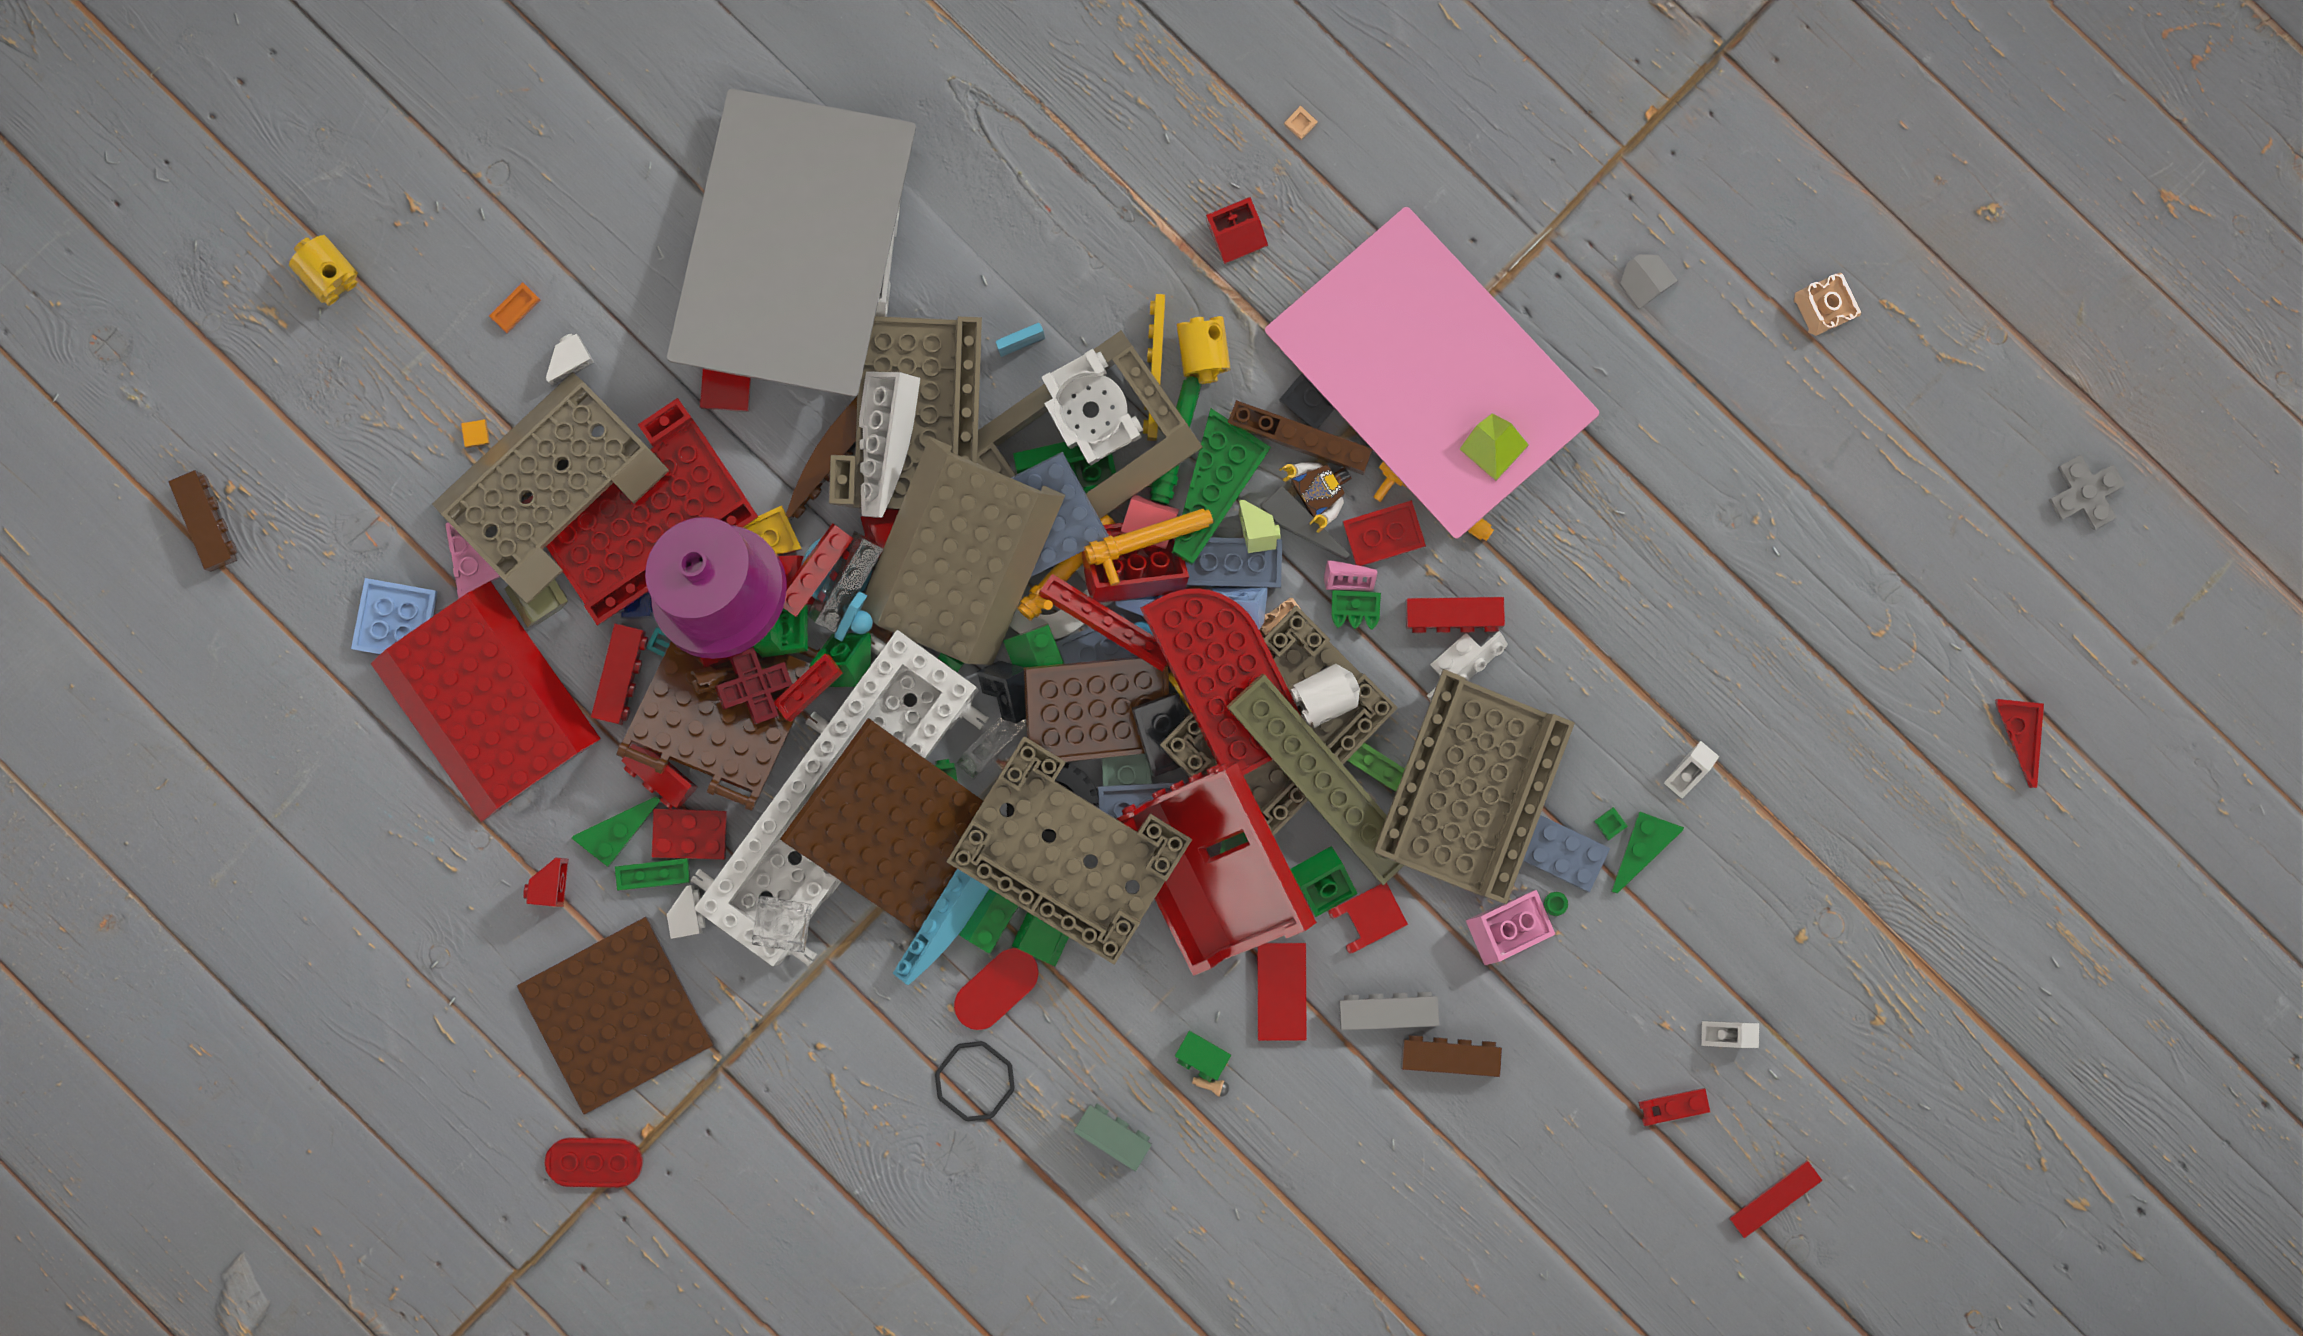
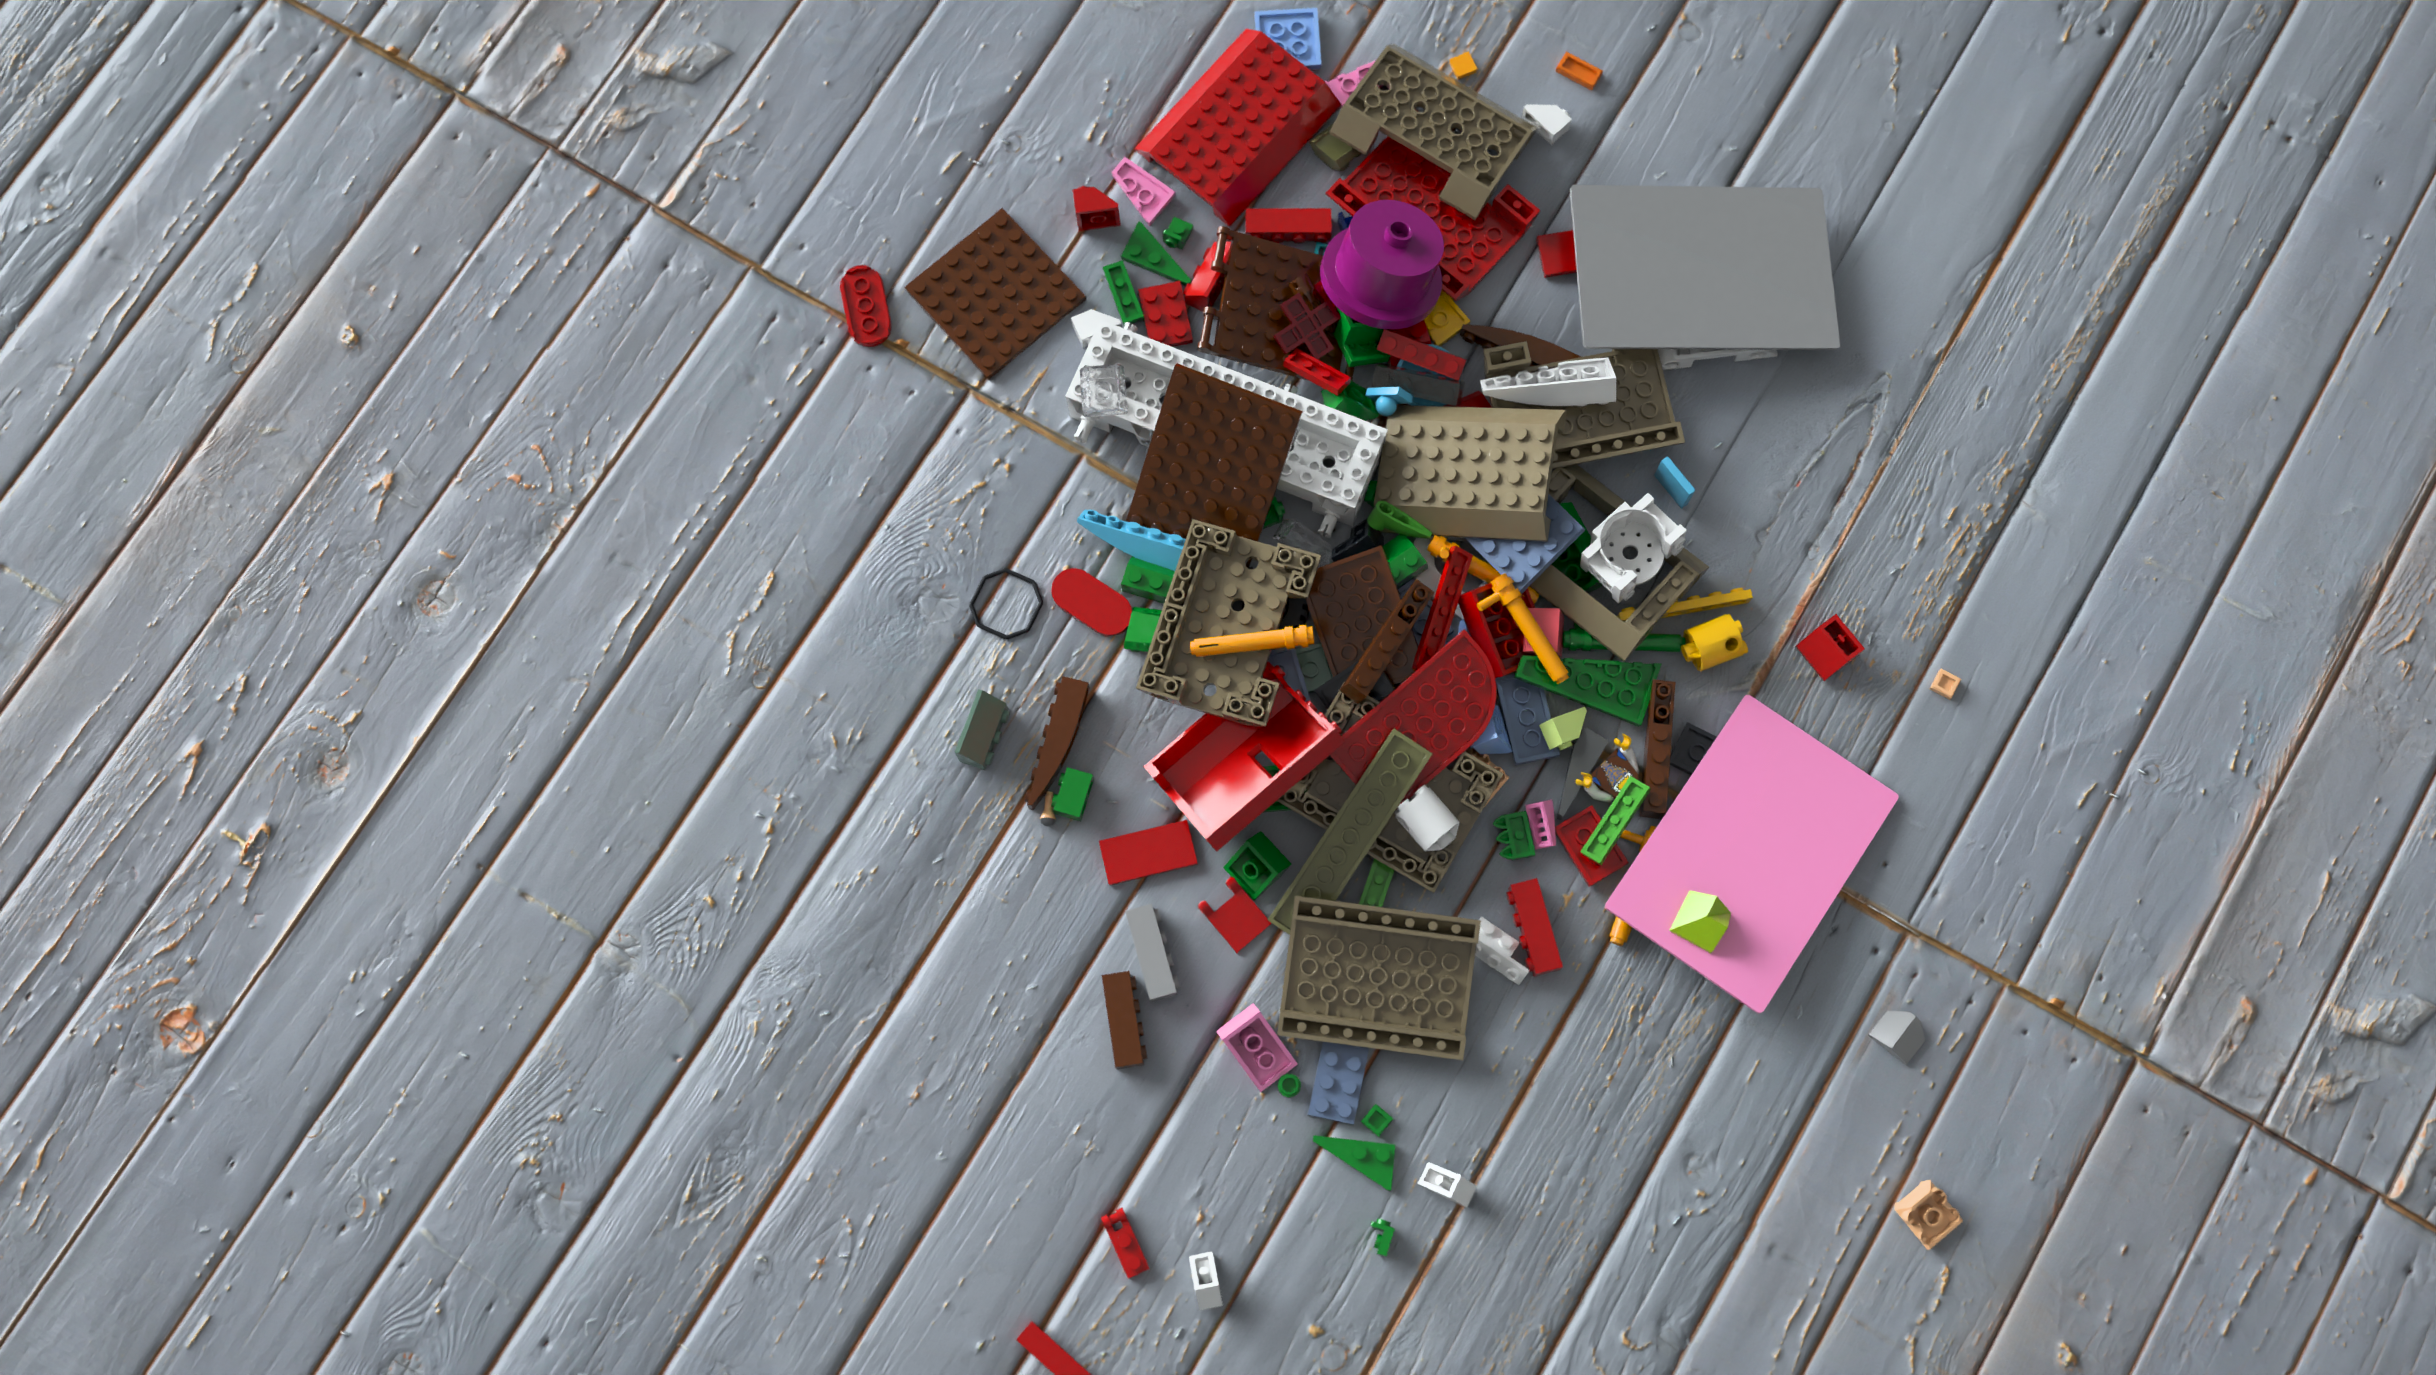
camera: 75 degrees right, 10 degrees down
none -> reddish brown slope [1025,676,1090,810]
none -> bright pink wing [1112,157,1176,227]
none -> green bracket [1163,217,1193,250]
none -> light orange cylinder [1190,625,1314,657]
none -> reddish brown slope [1339,579,1435,704]
none -> bright green piece [1367,501,1432,539]
none -> green bracket [1370,1218,1395,1257]
none -> bright green plate [1580,776,1651,865]

